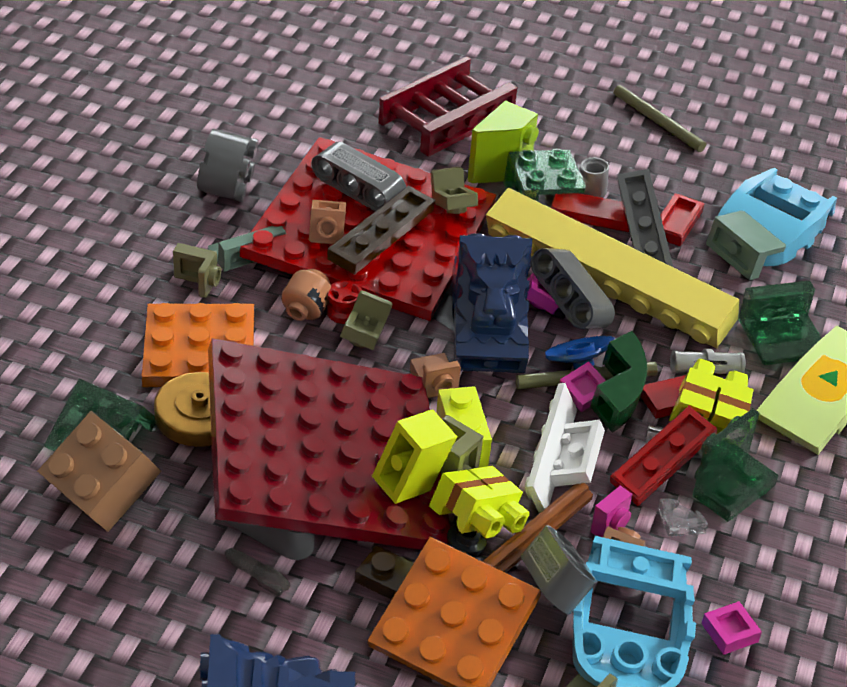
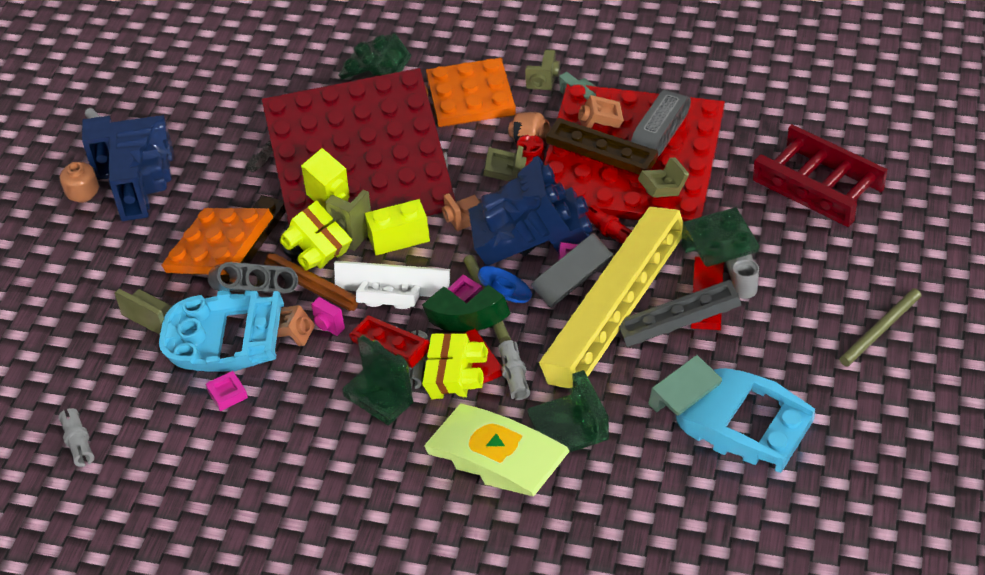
camera: 90 degrees right, 5 degrees up
medium nougat brick [37,411,161,532] -> none
dark grey brick [197,128,258,202] -> none
lime slope [467,100,539,184] -> none
clear tile [658,499,708,537] -> none
tile [660,193,705,247] -> none

